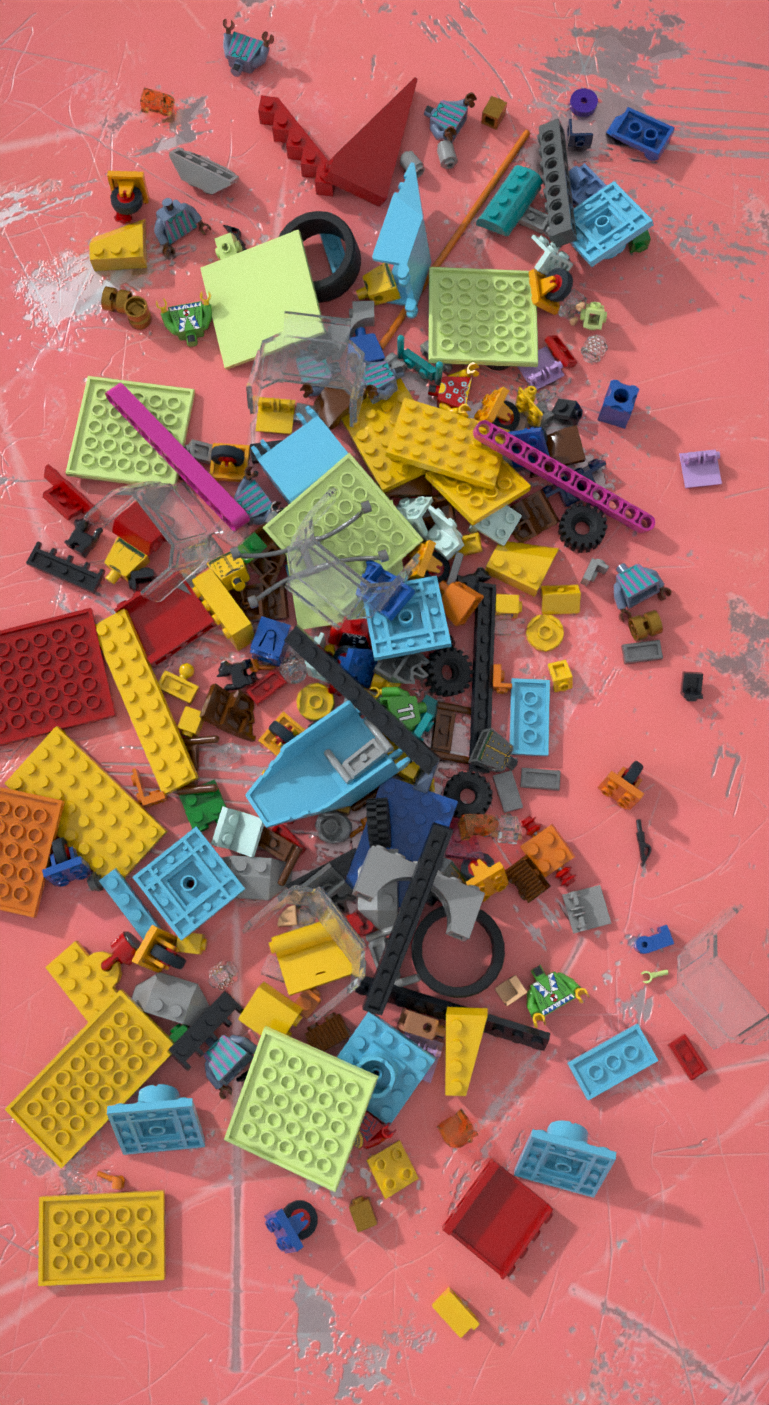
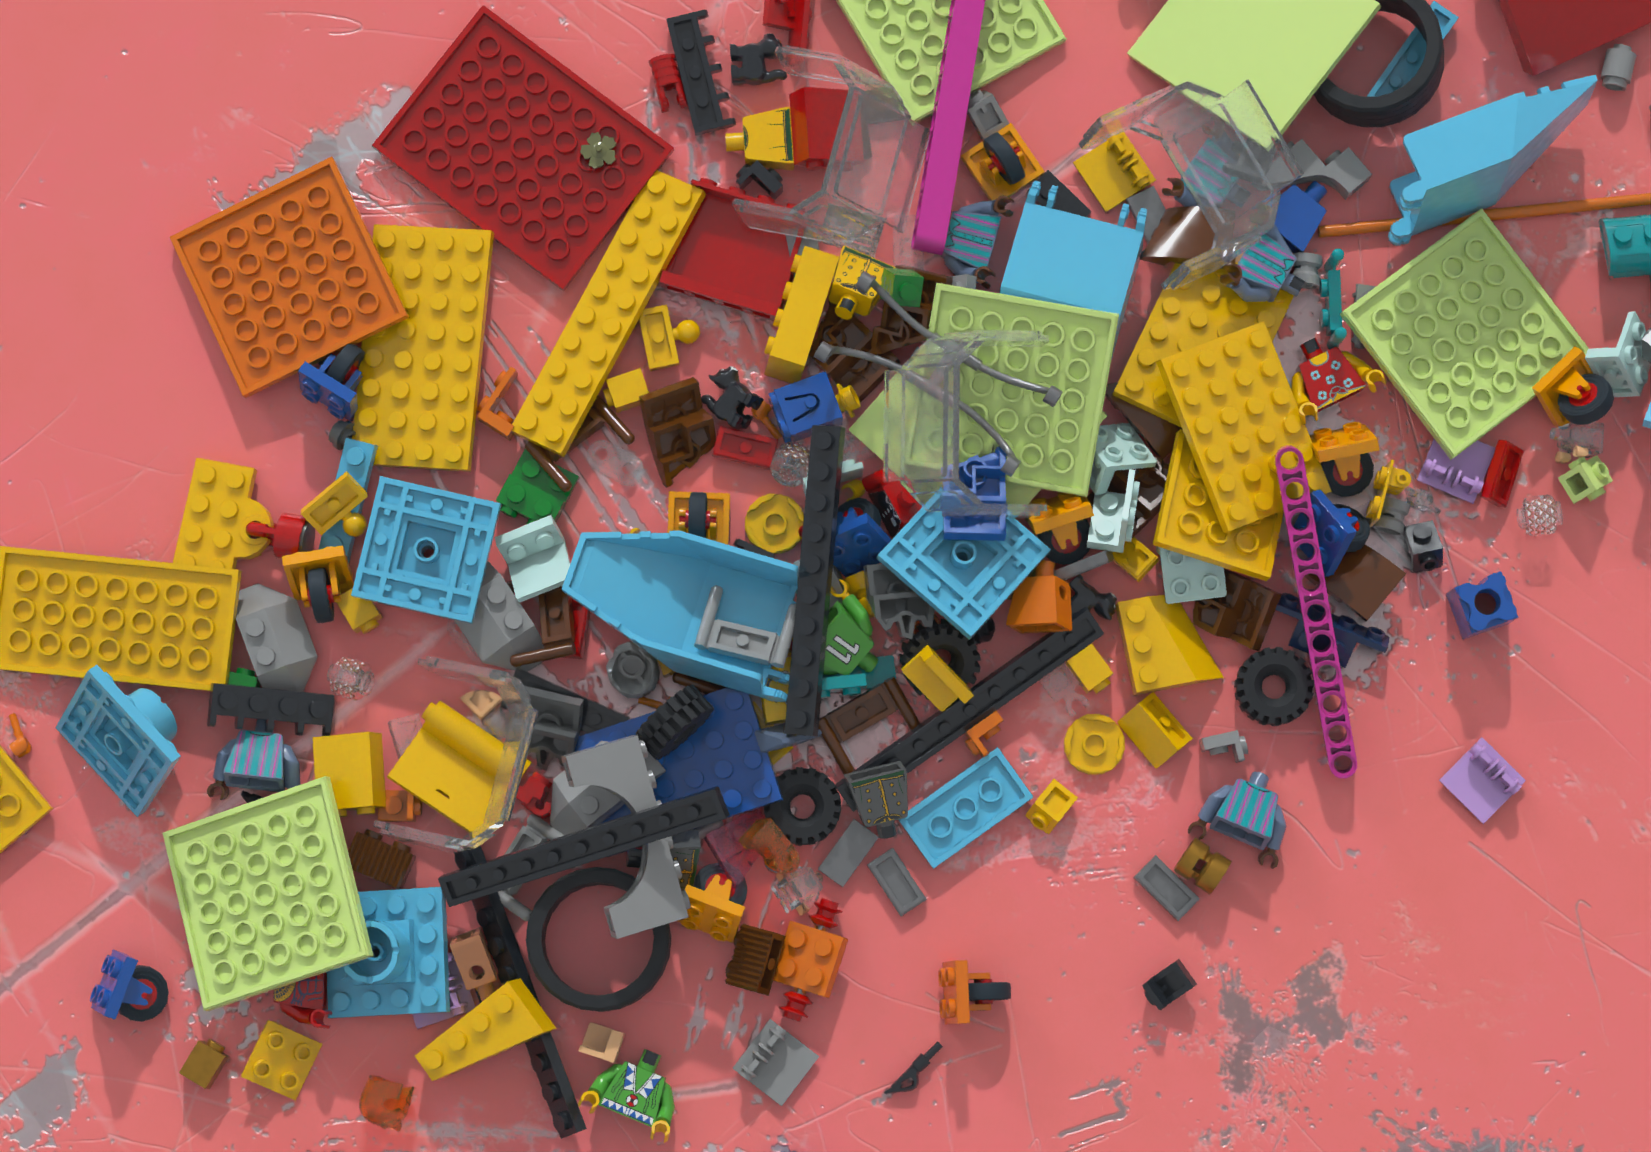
camera: 50 degrees right, 5 degrees up
yellow torso [356,263,401,305] -> none
none -> yellow plate [301,471,368,537]
none -> olive plant [580,132,616,169]
none -> red hinge [649,54,688,113]
none -> yellow plate [835,383,861,418]
none -> yellow panel [902,645,974,711]

